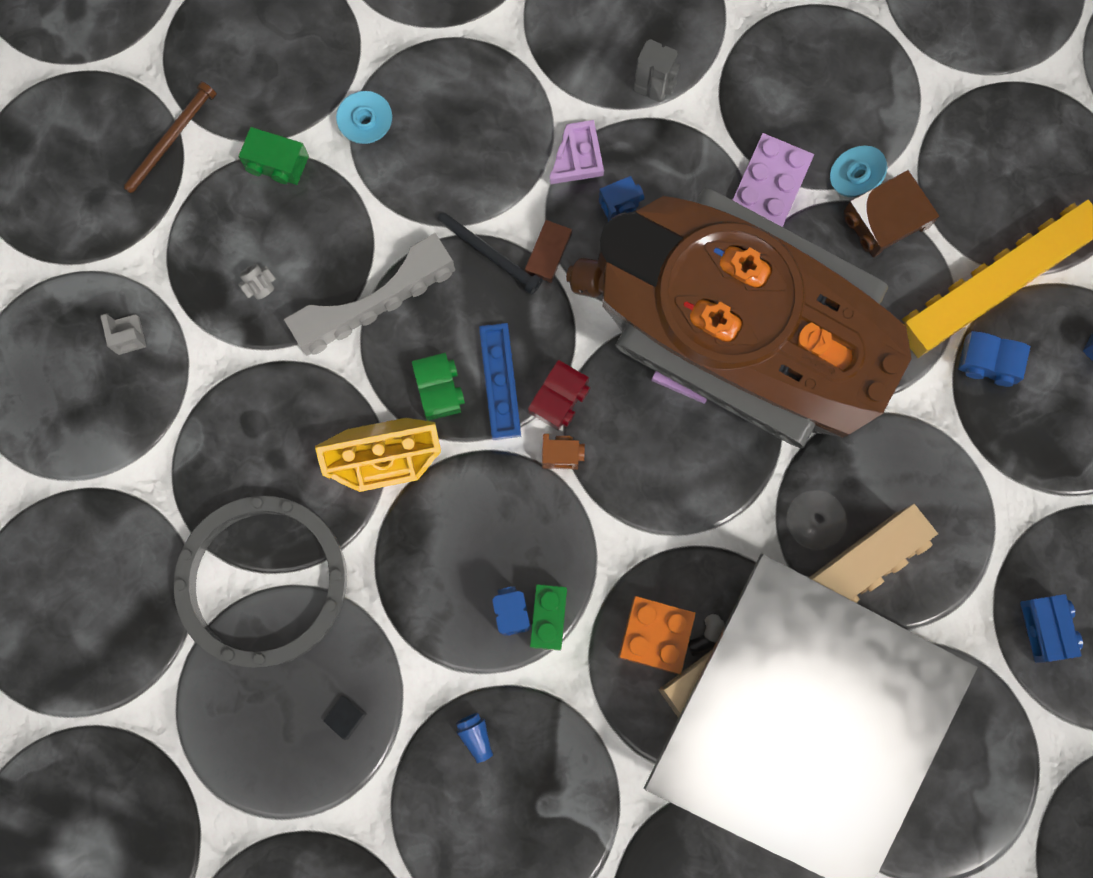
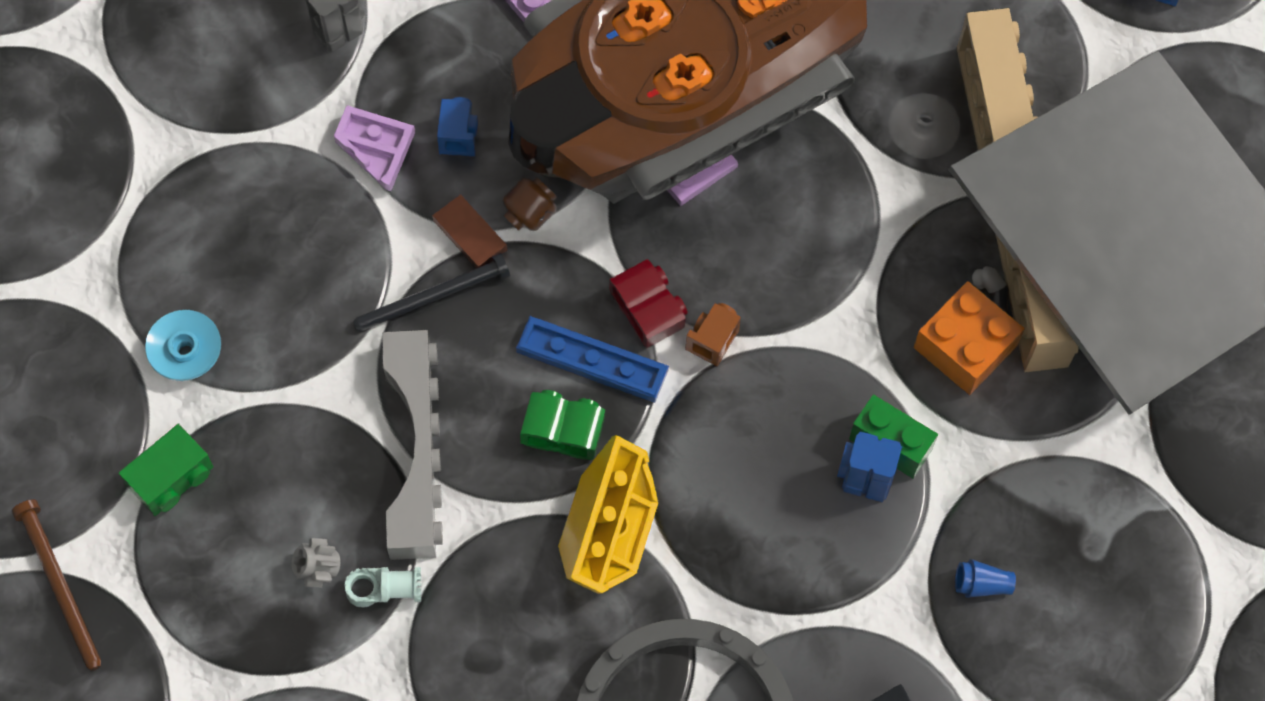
camera: 65 degrees left, 10 degrees down
none -> light aqua connector [344,567,421,608]

